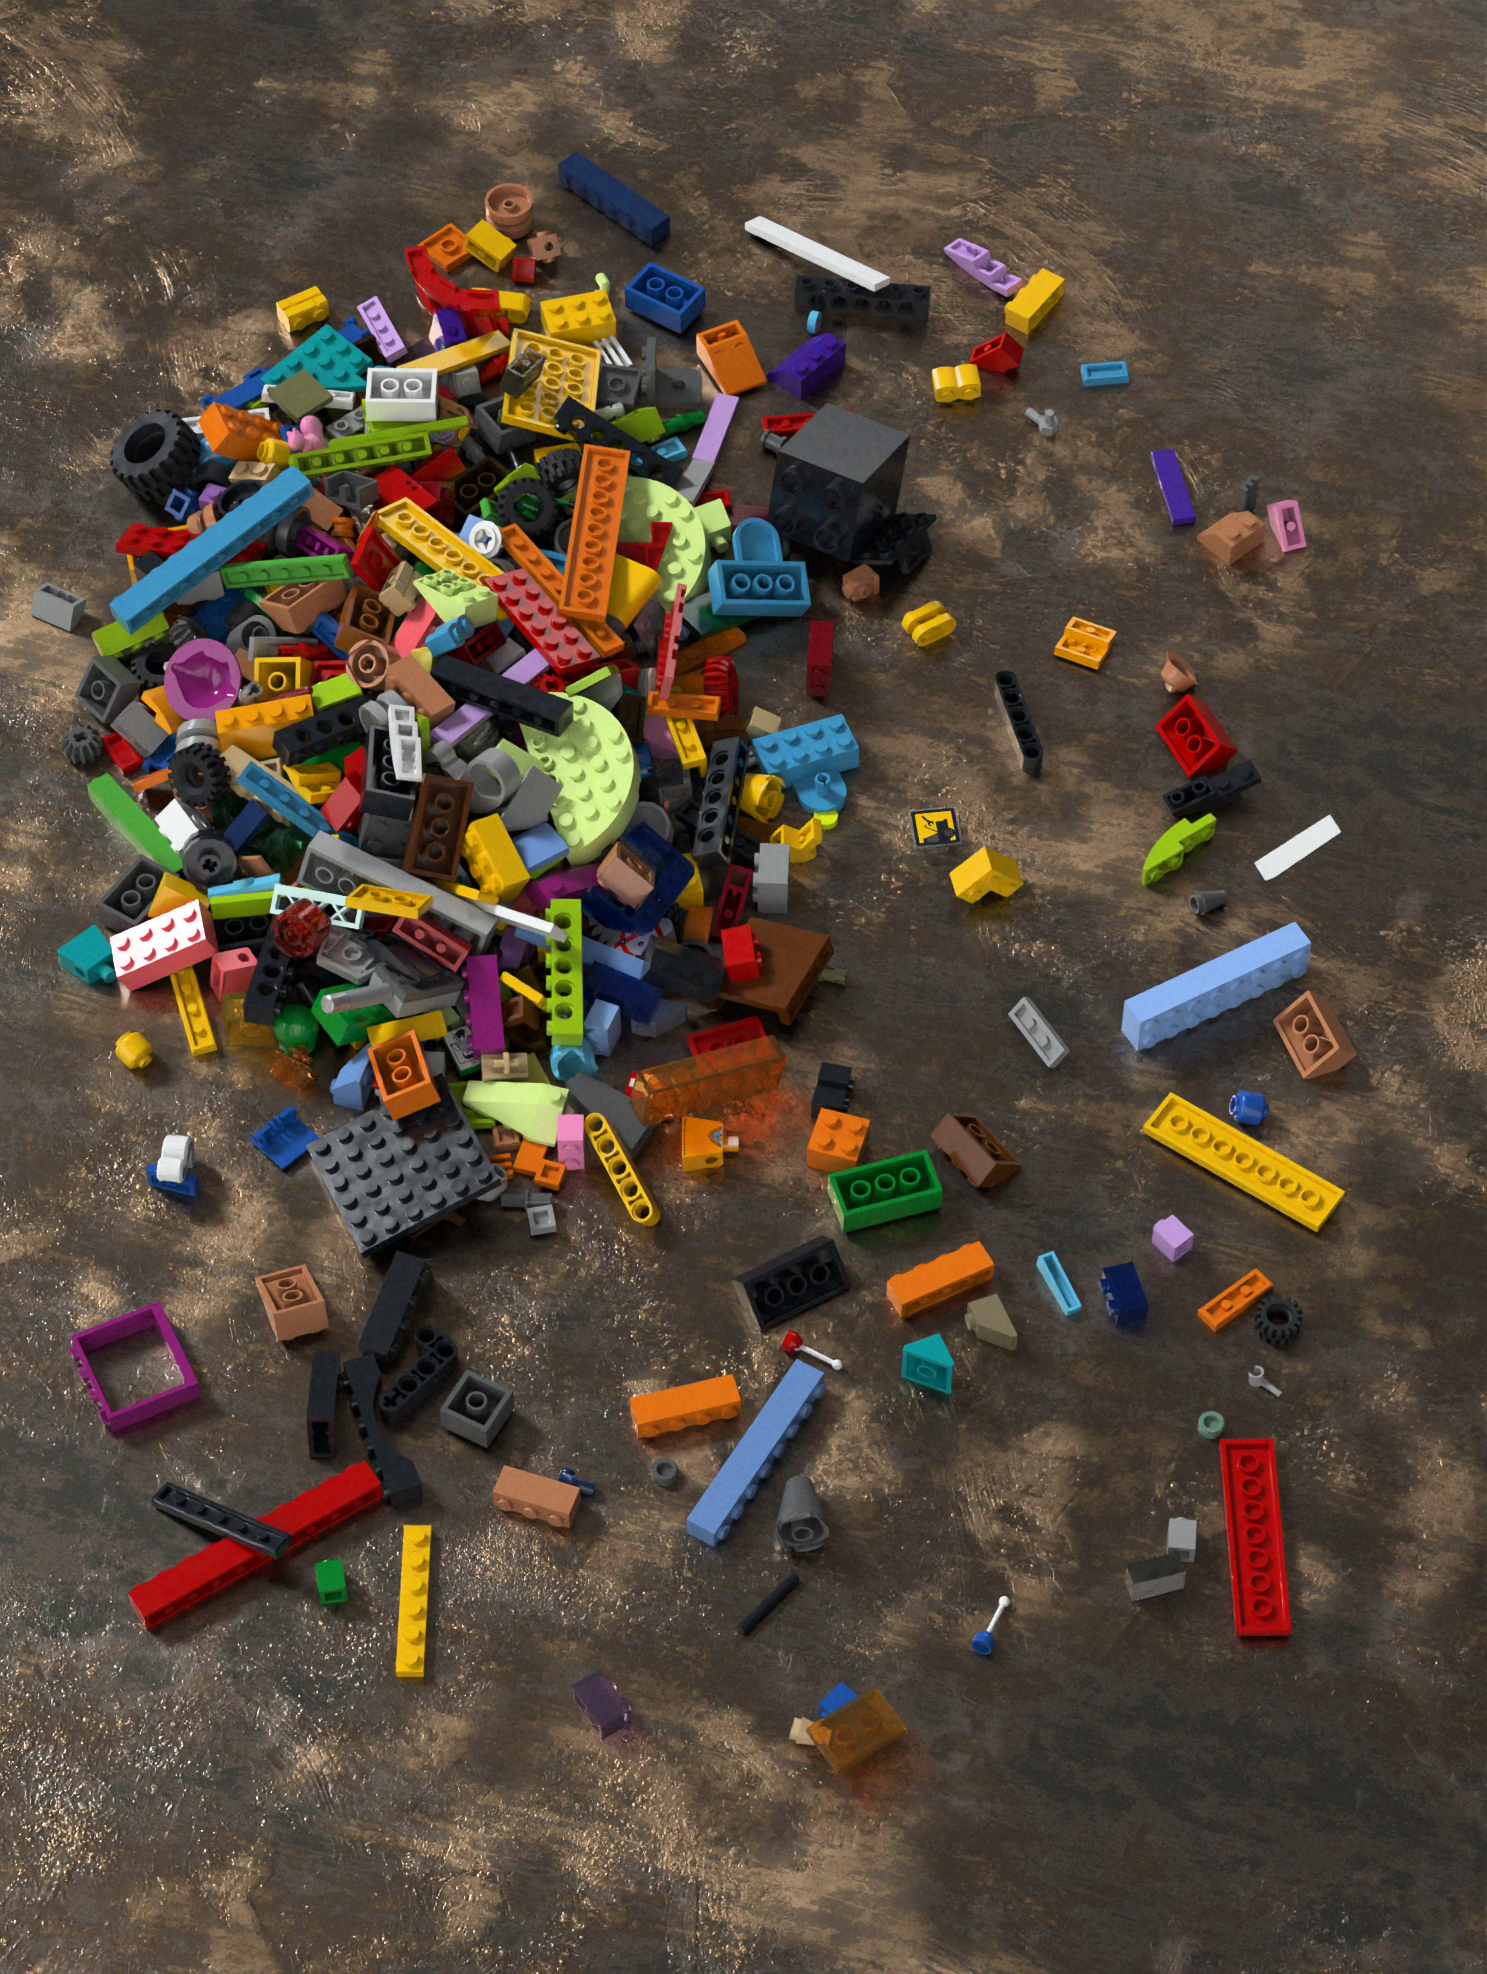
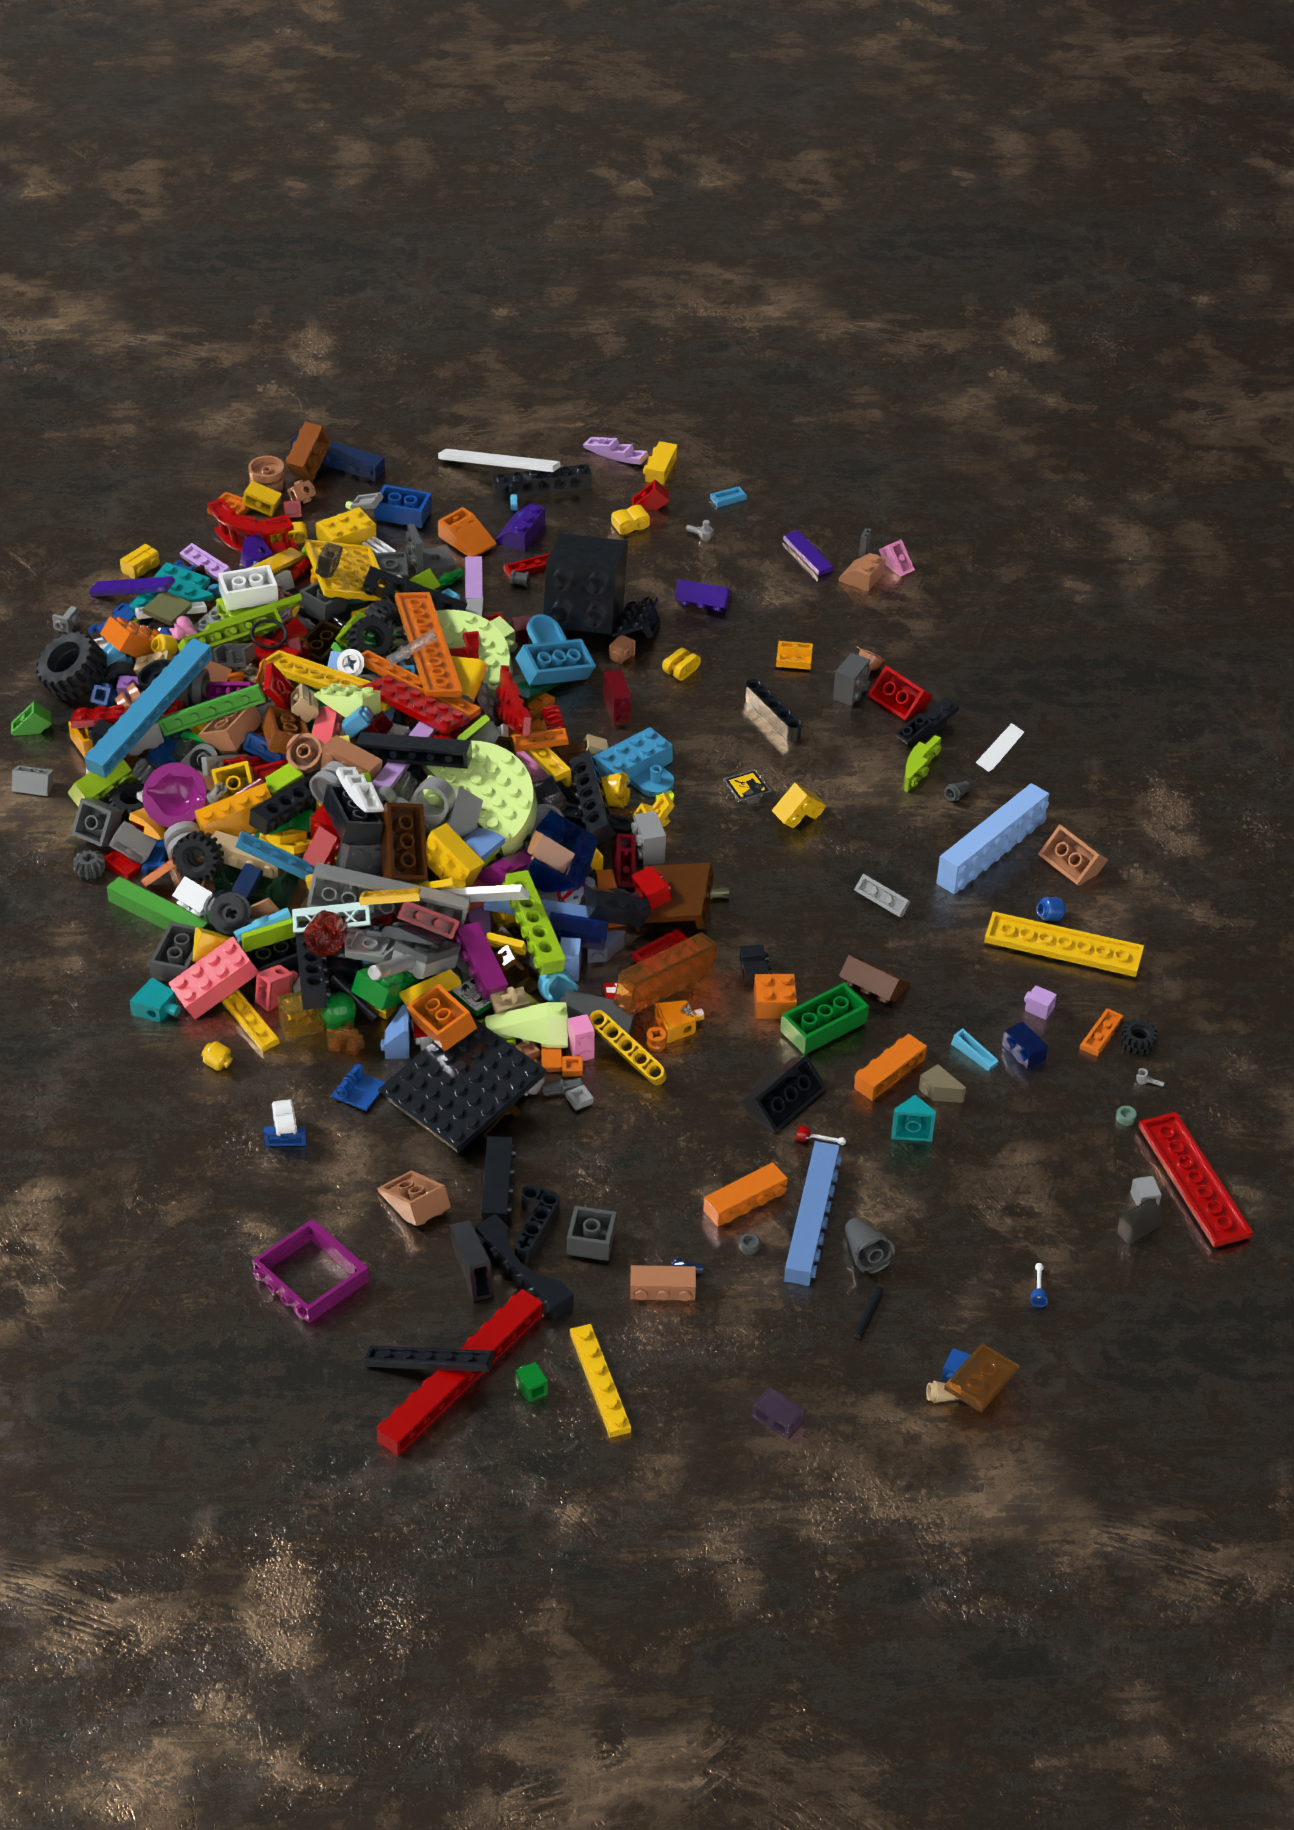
camera: 20 degrees left, 10 degrees down
none -> bright green slope [11,701,52,736]
none -> light grey bracket [52,606,80,633]
none -> dark purple tile [88,576,175,597]
none -> black tyre [250,619,288,649]
none -> dark orange brick [286,421,331,483]
none -> light grey tile [350,492,384,510]
none -> clear pin [386,630,438,666]
none -> orange wheel [646,1027,666,1052]
none -> dark purple slope [674,579,732,612]
none -> dark grey brick [833,653,871,706]

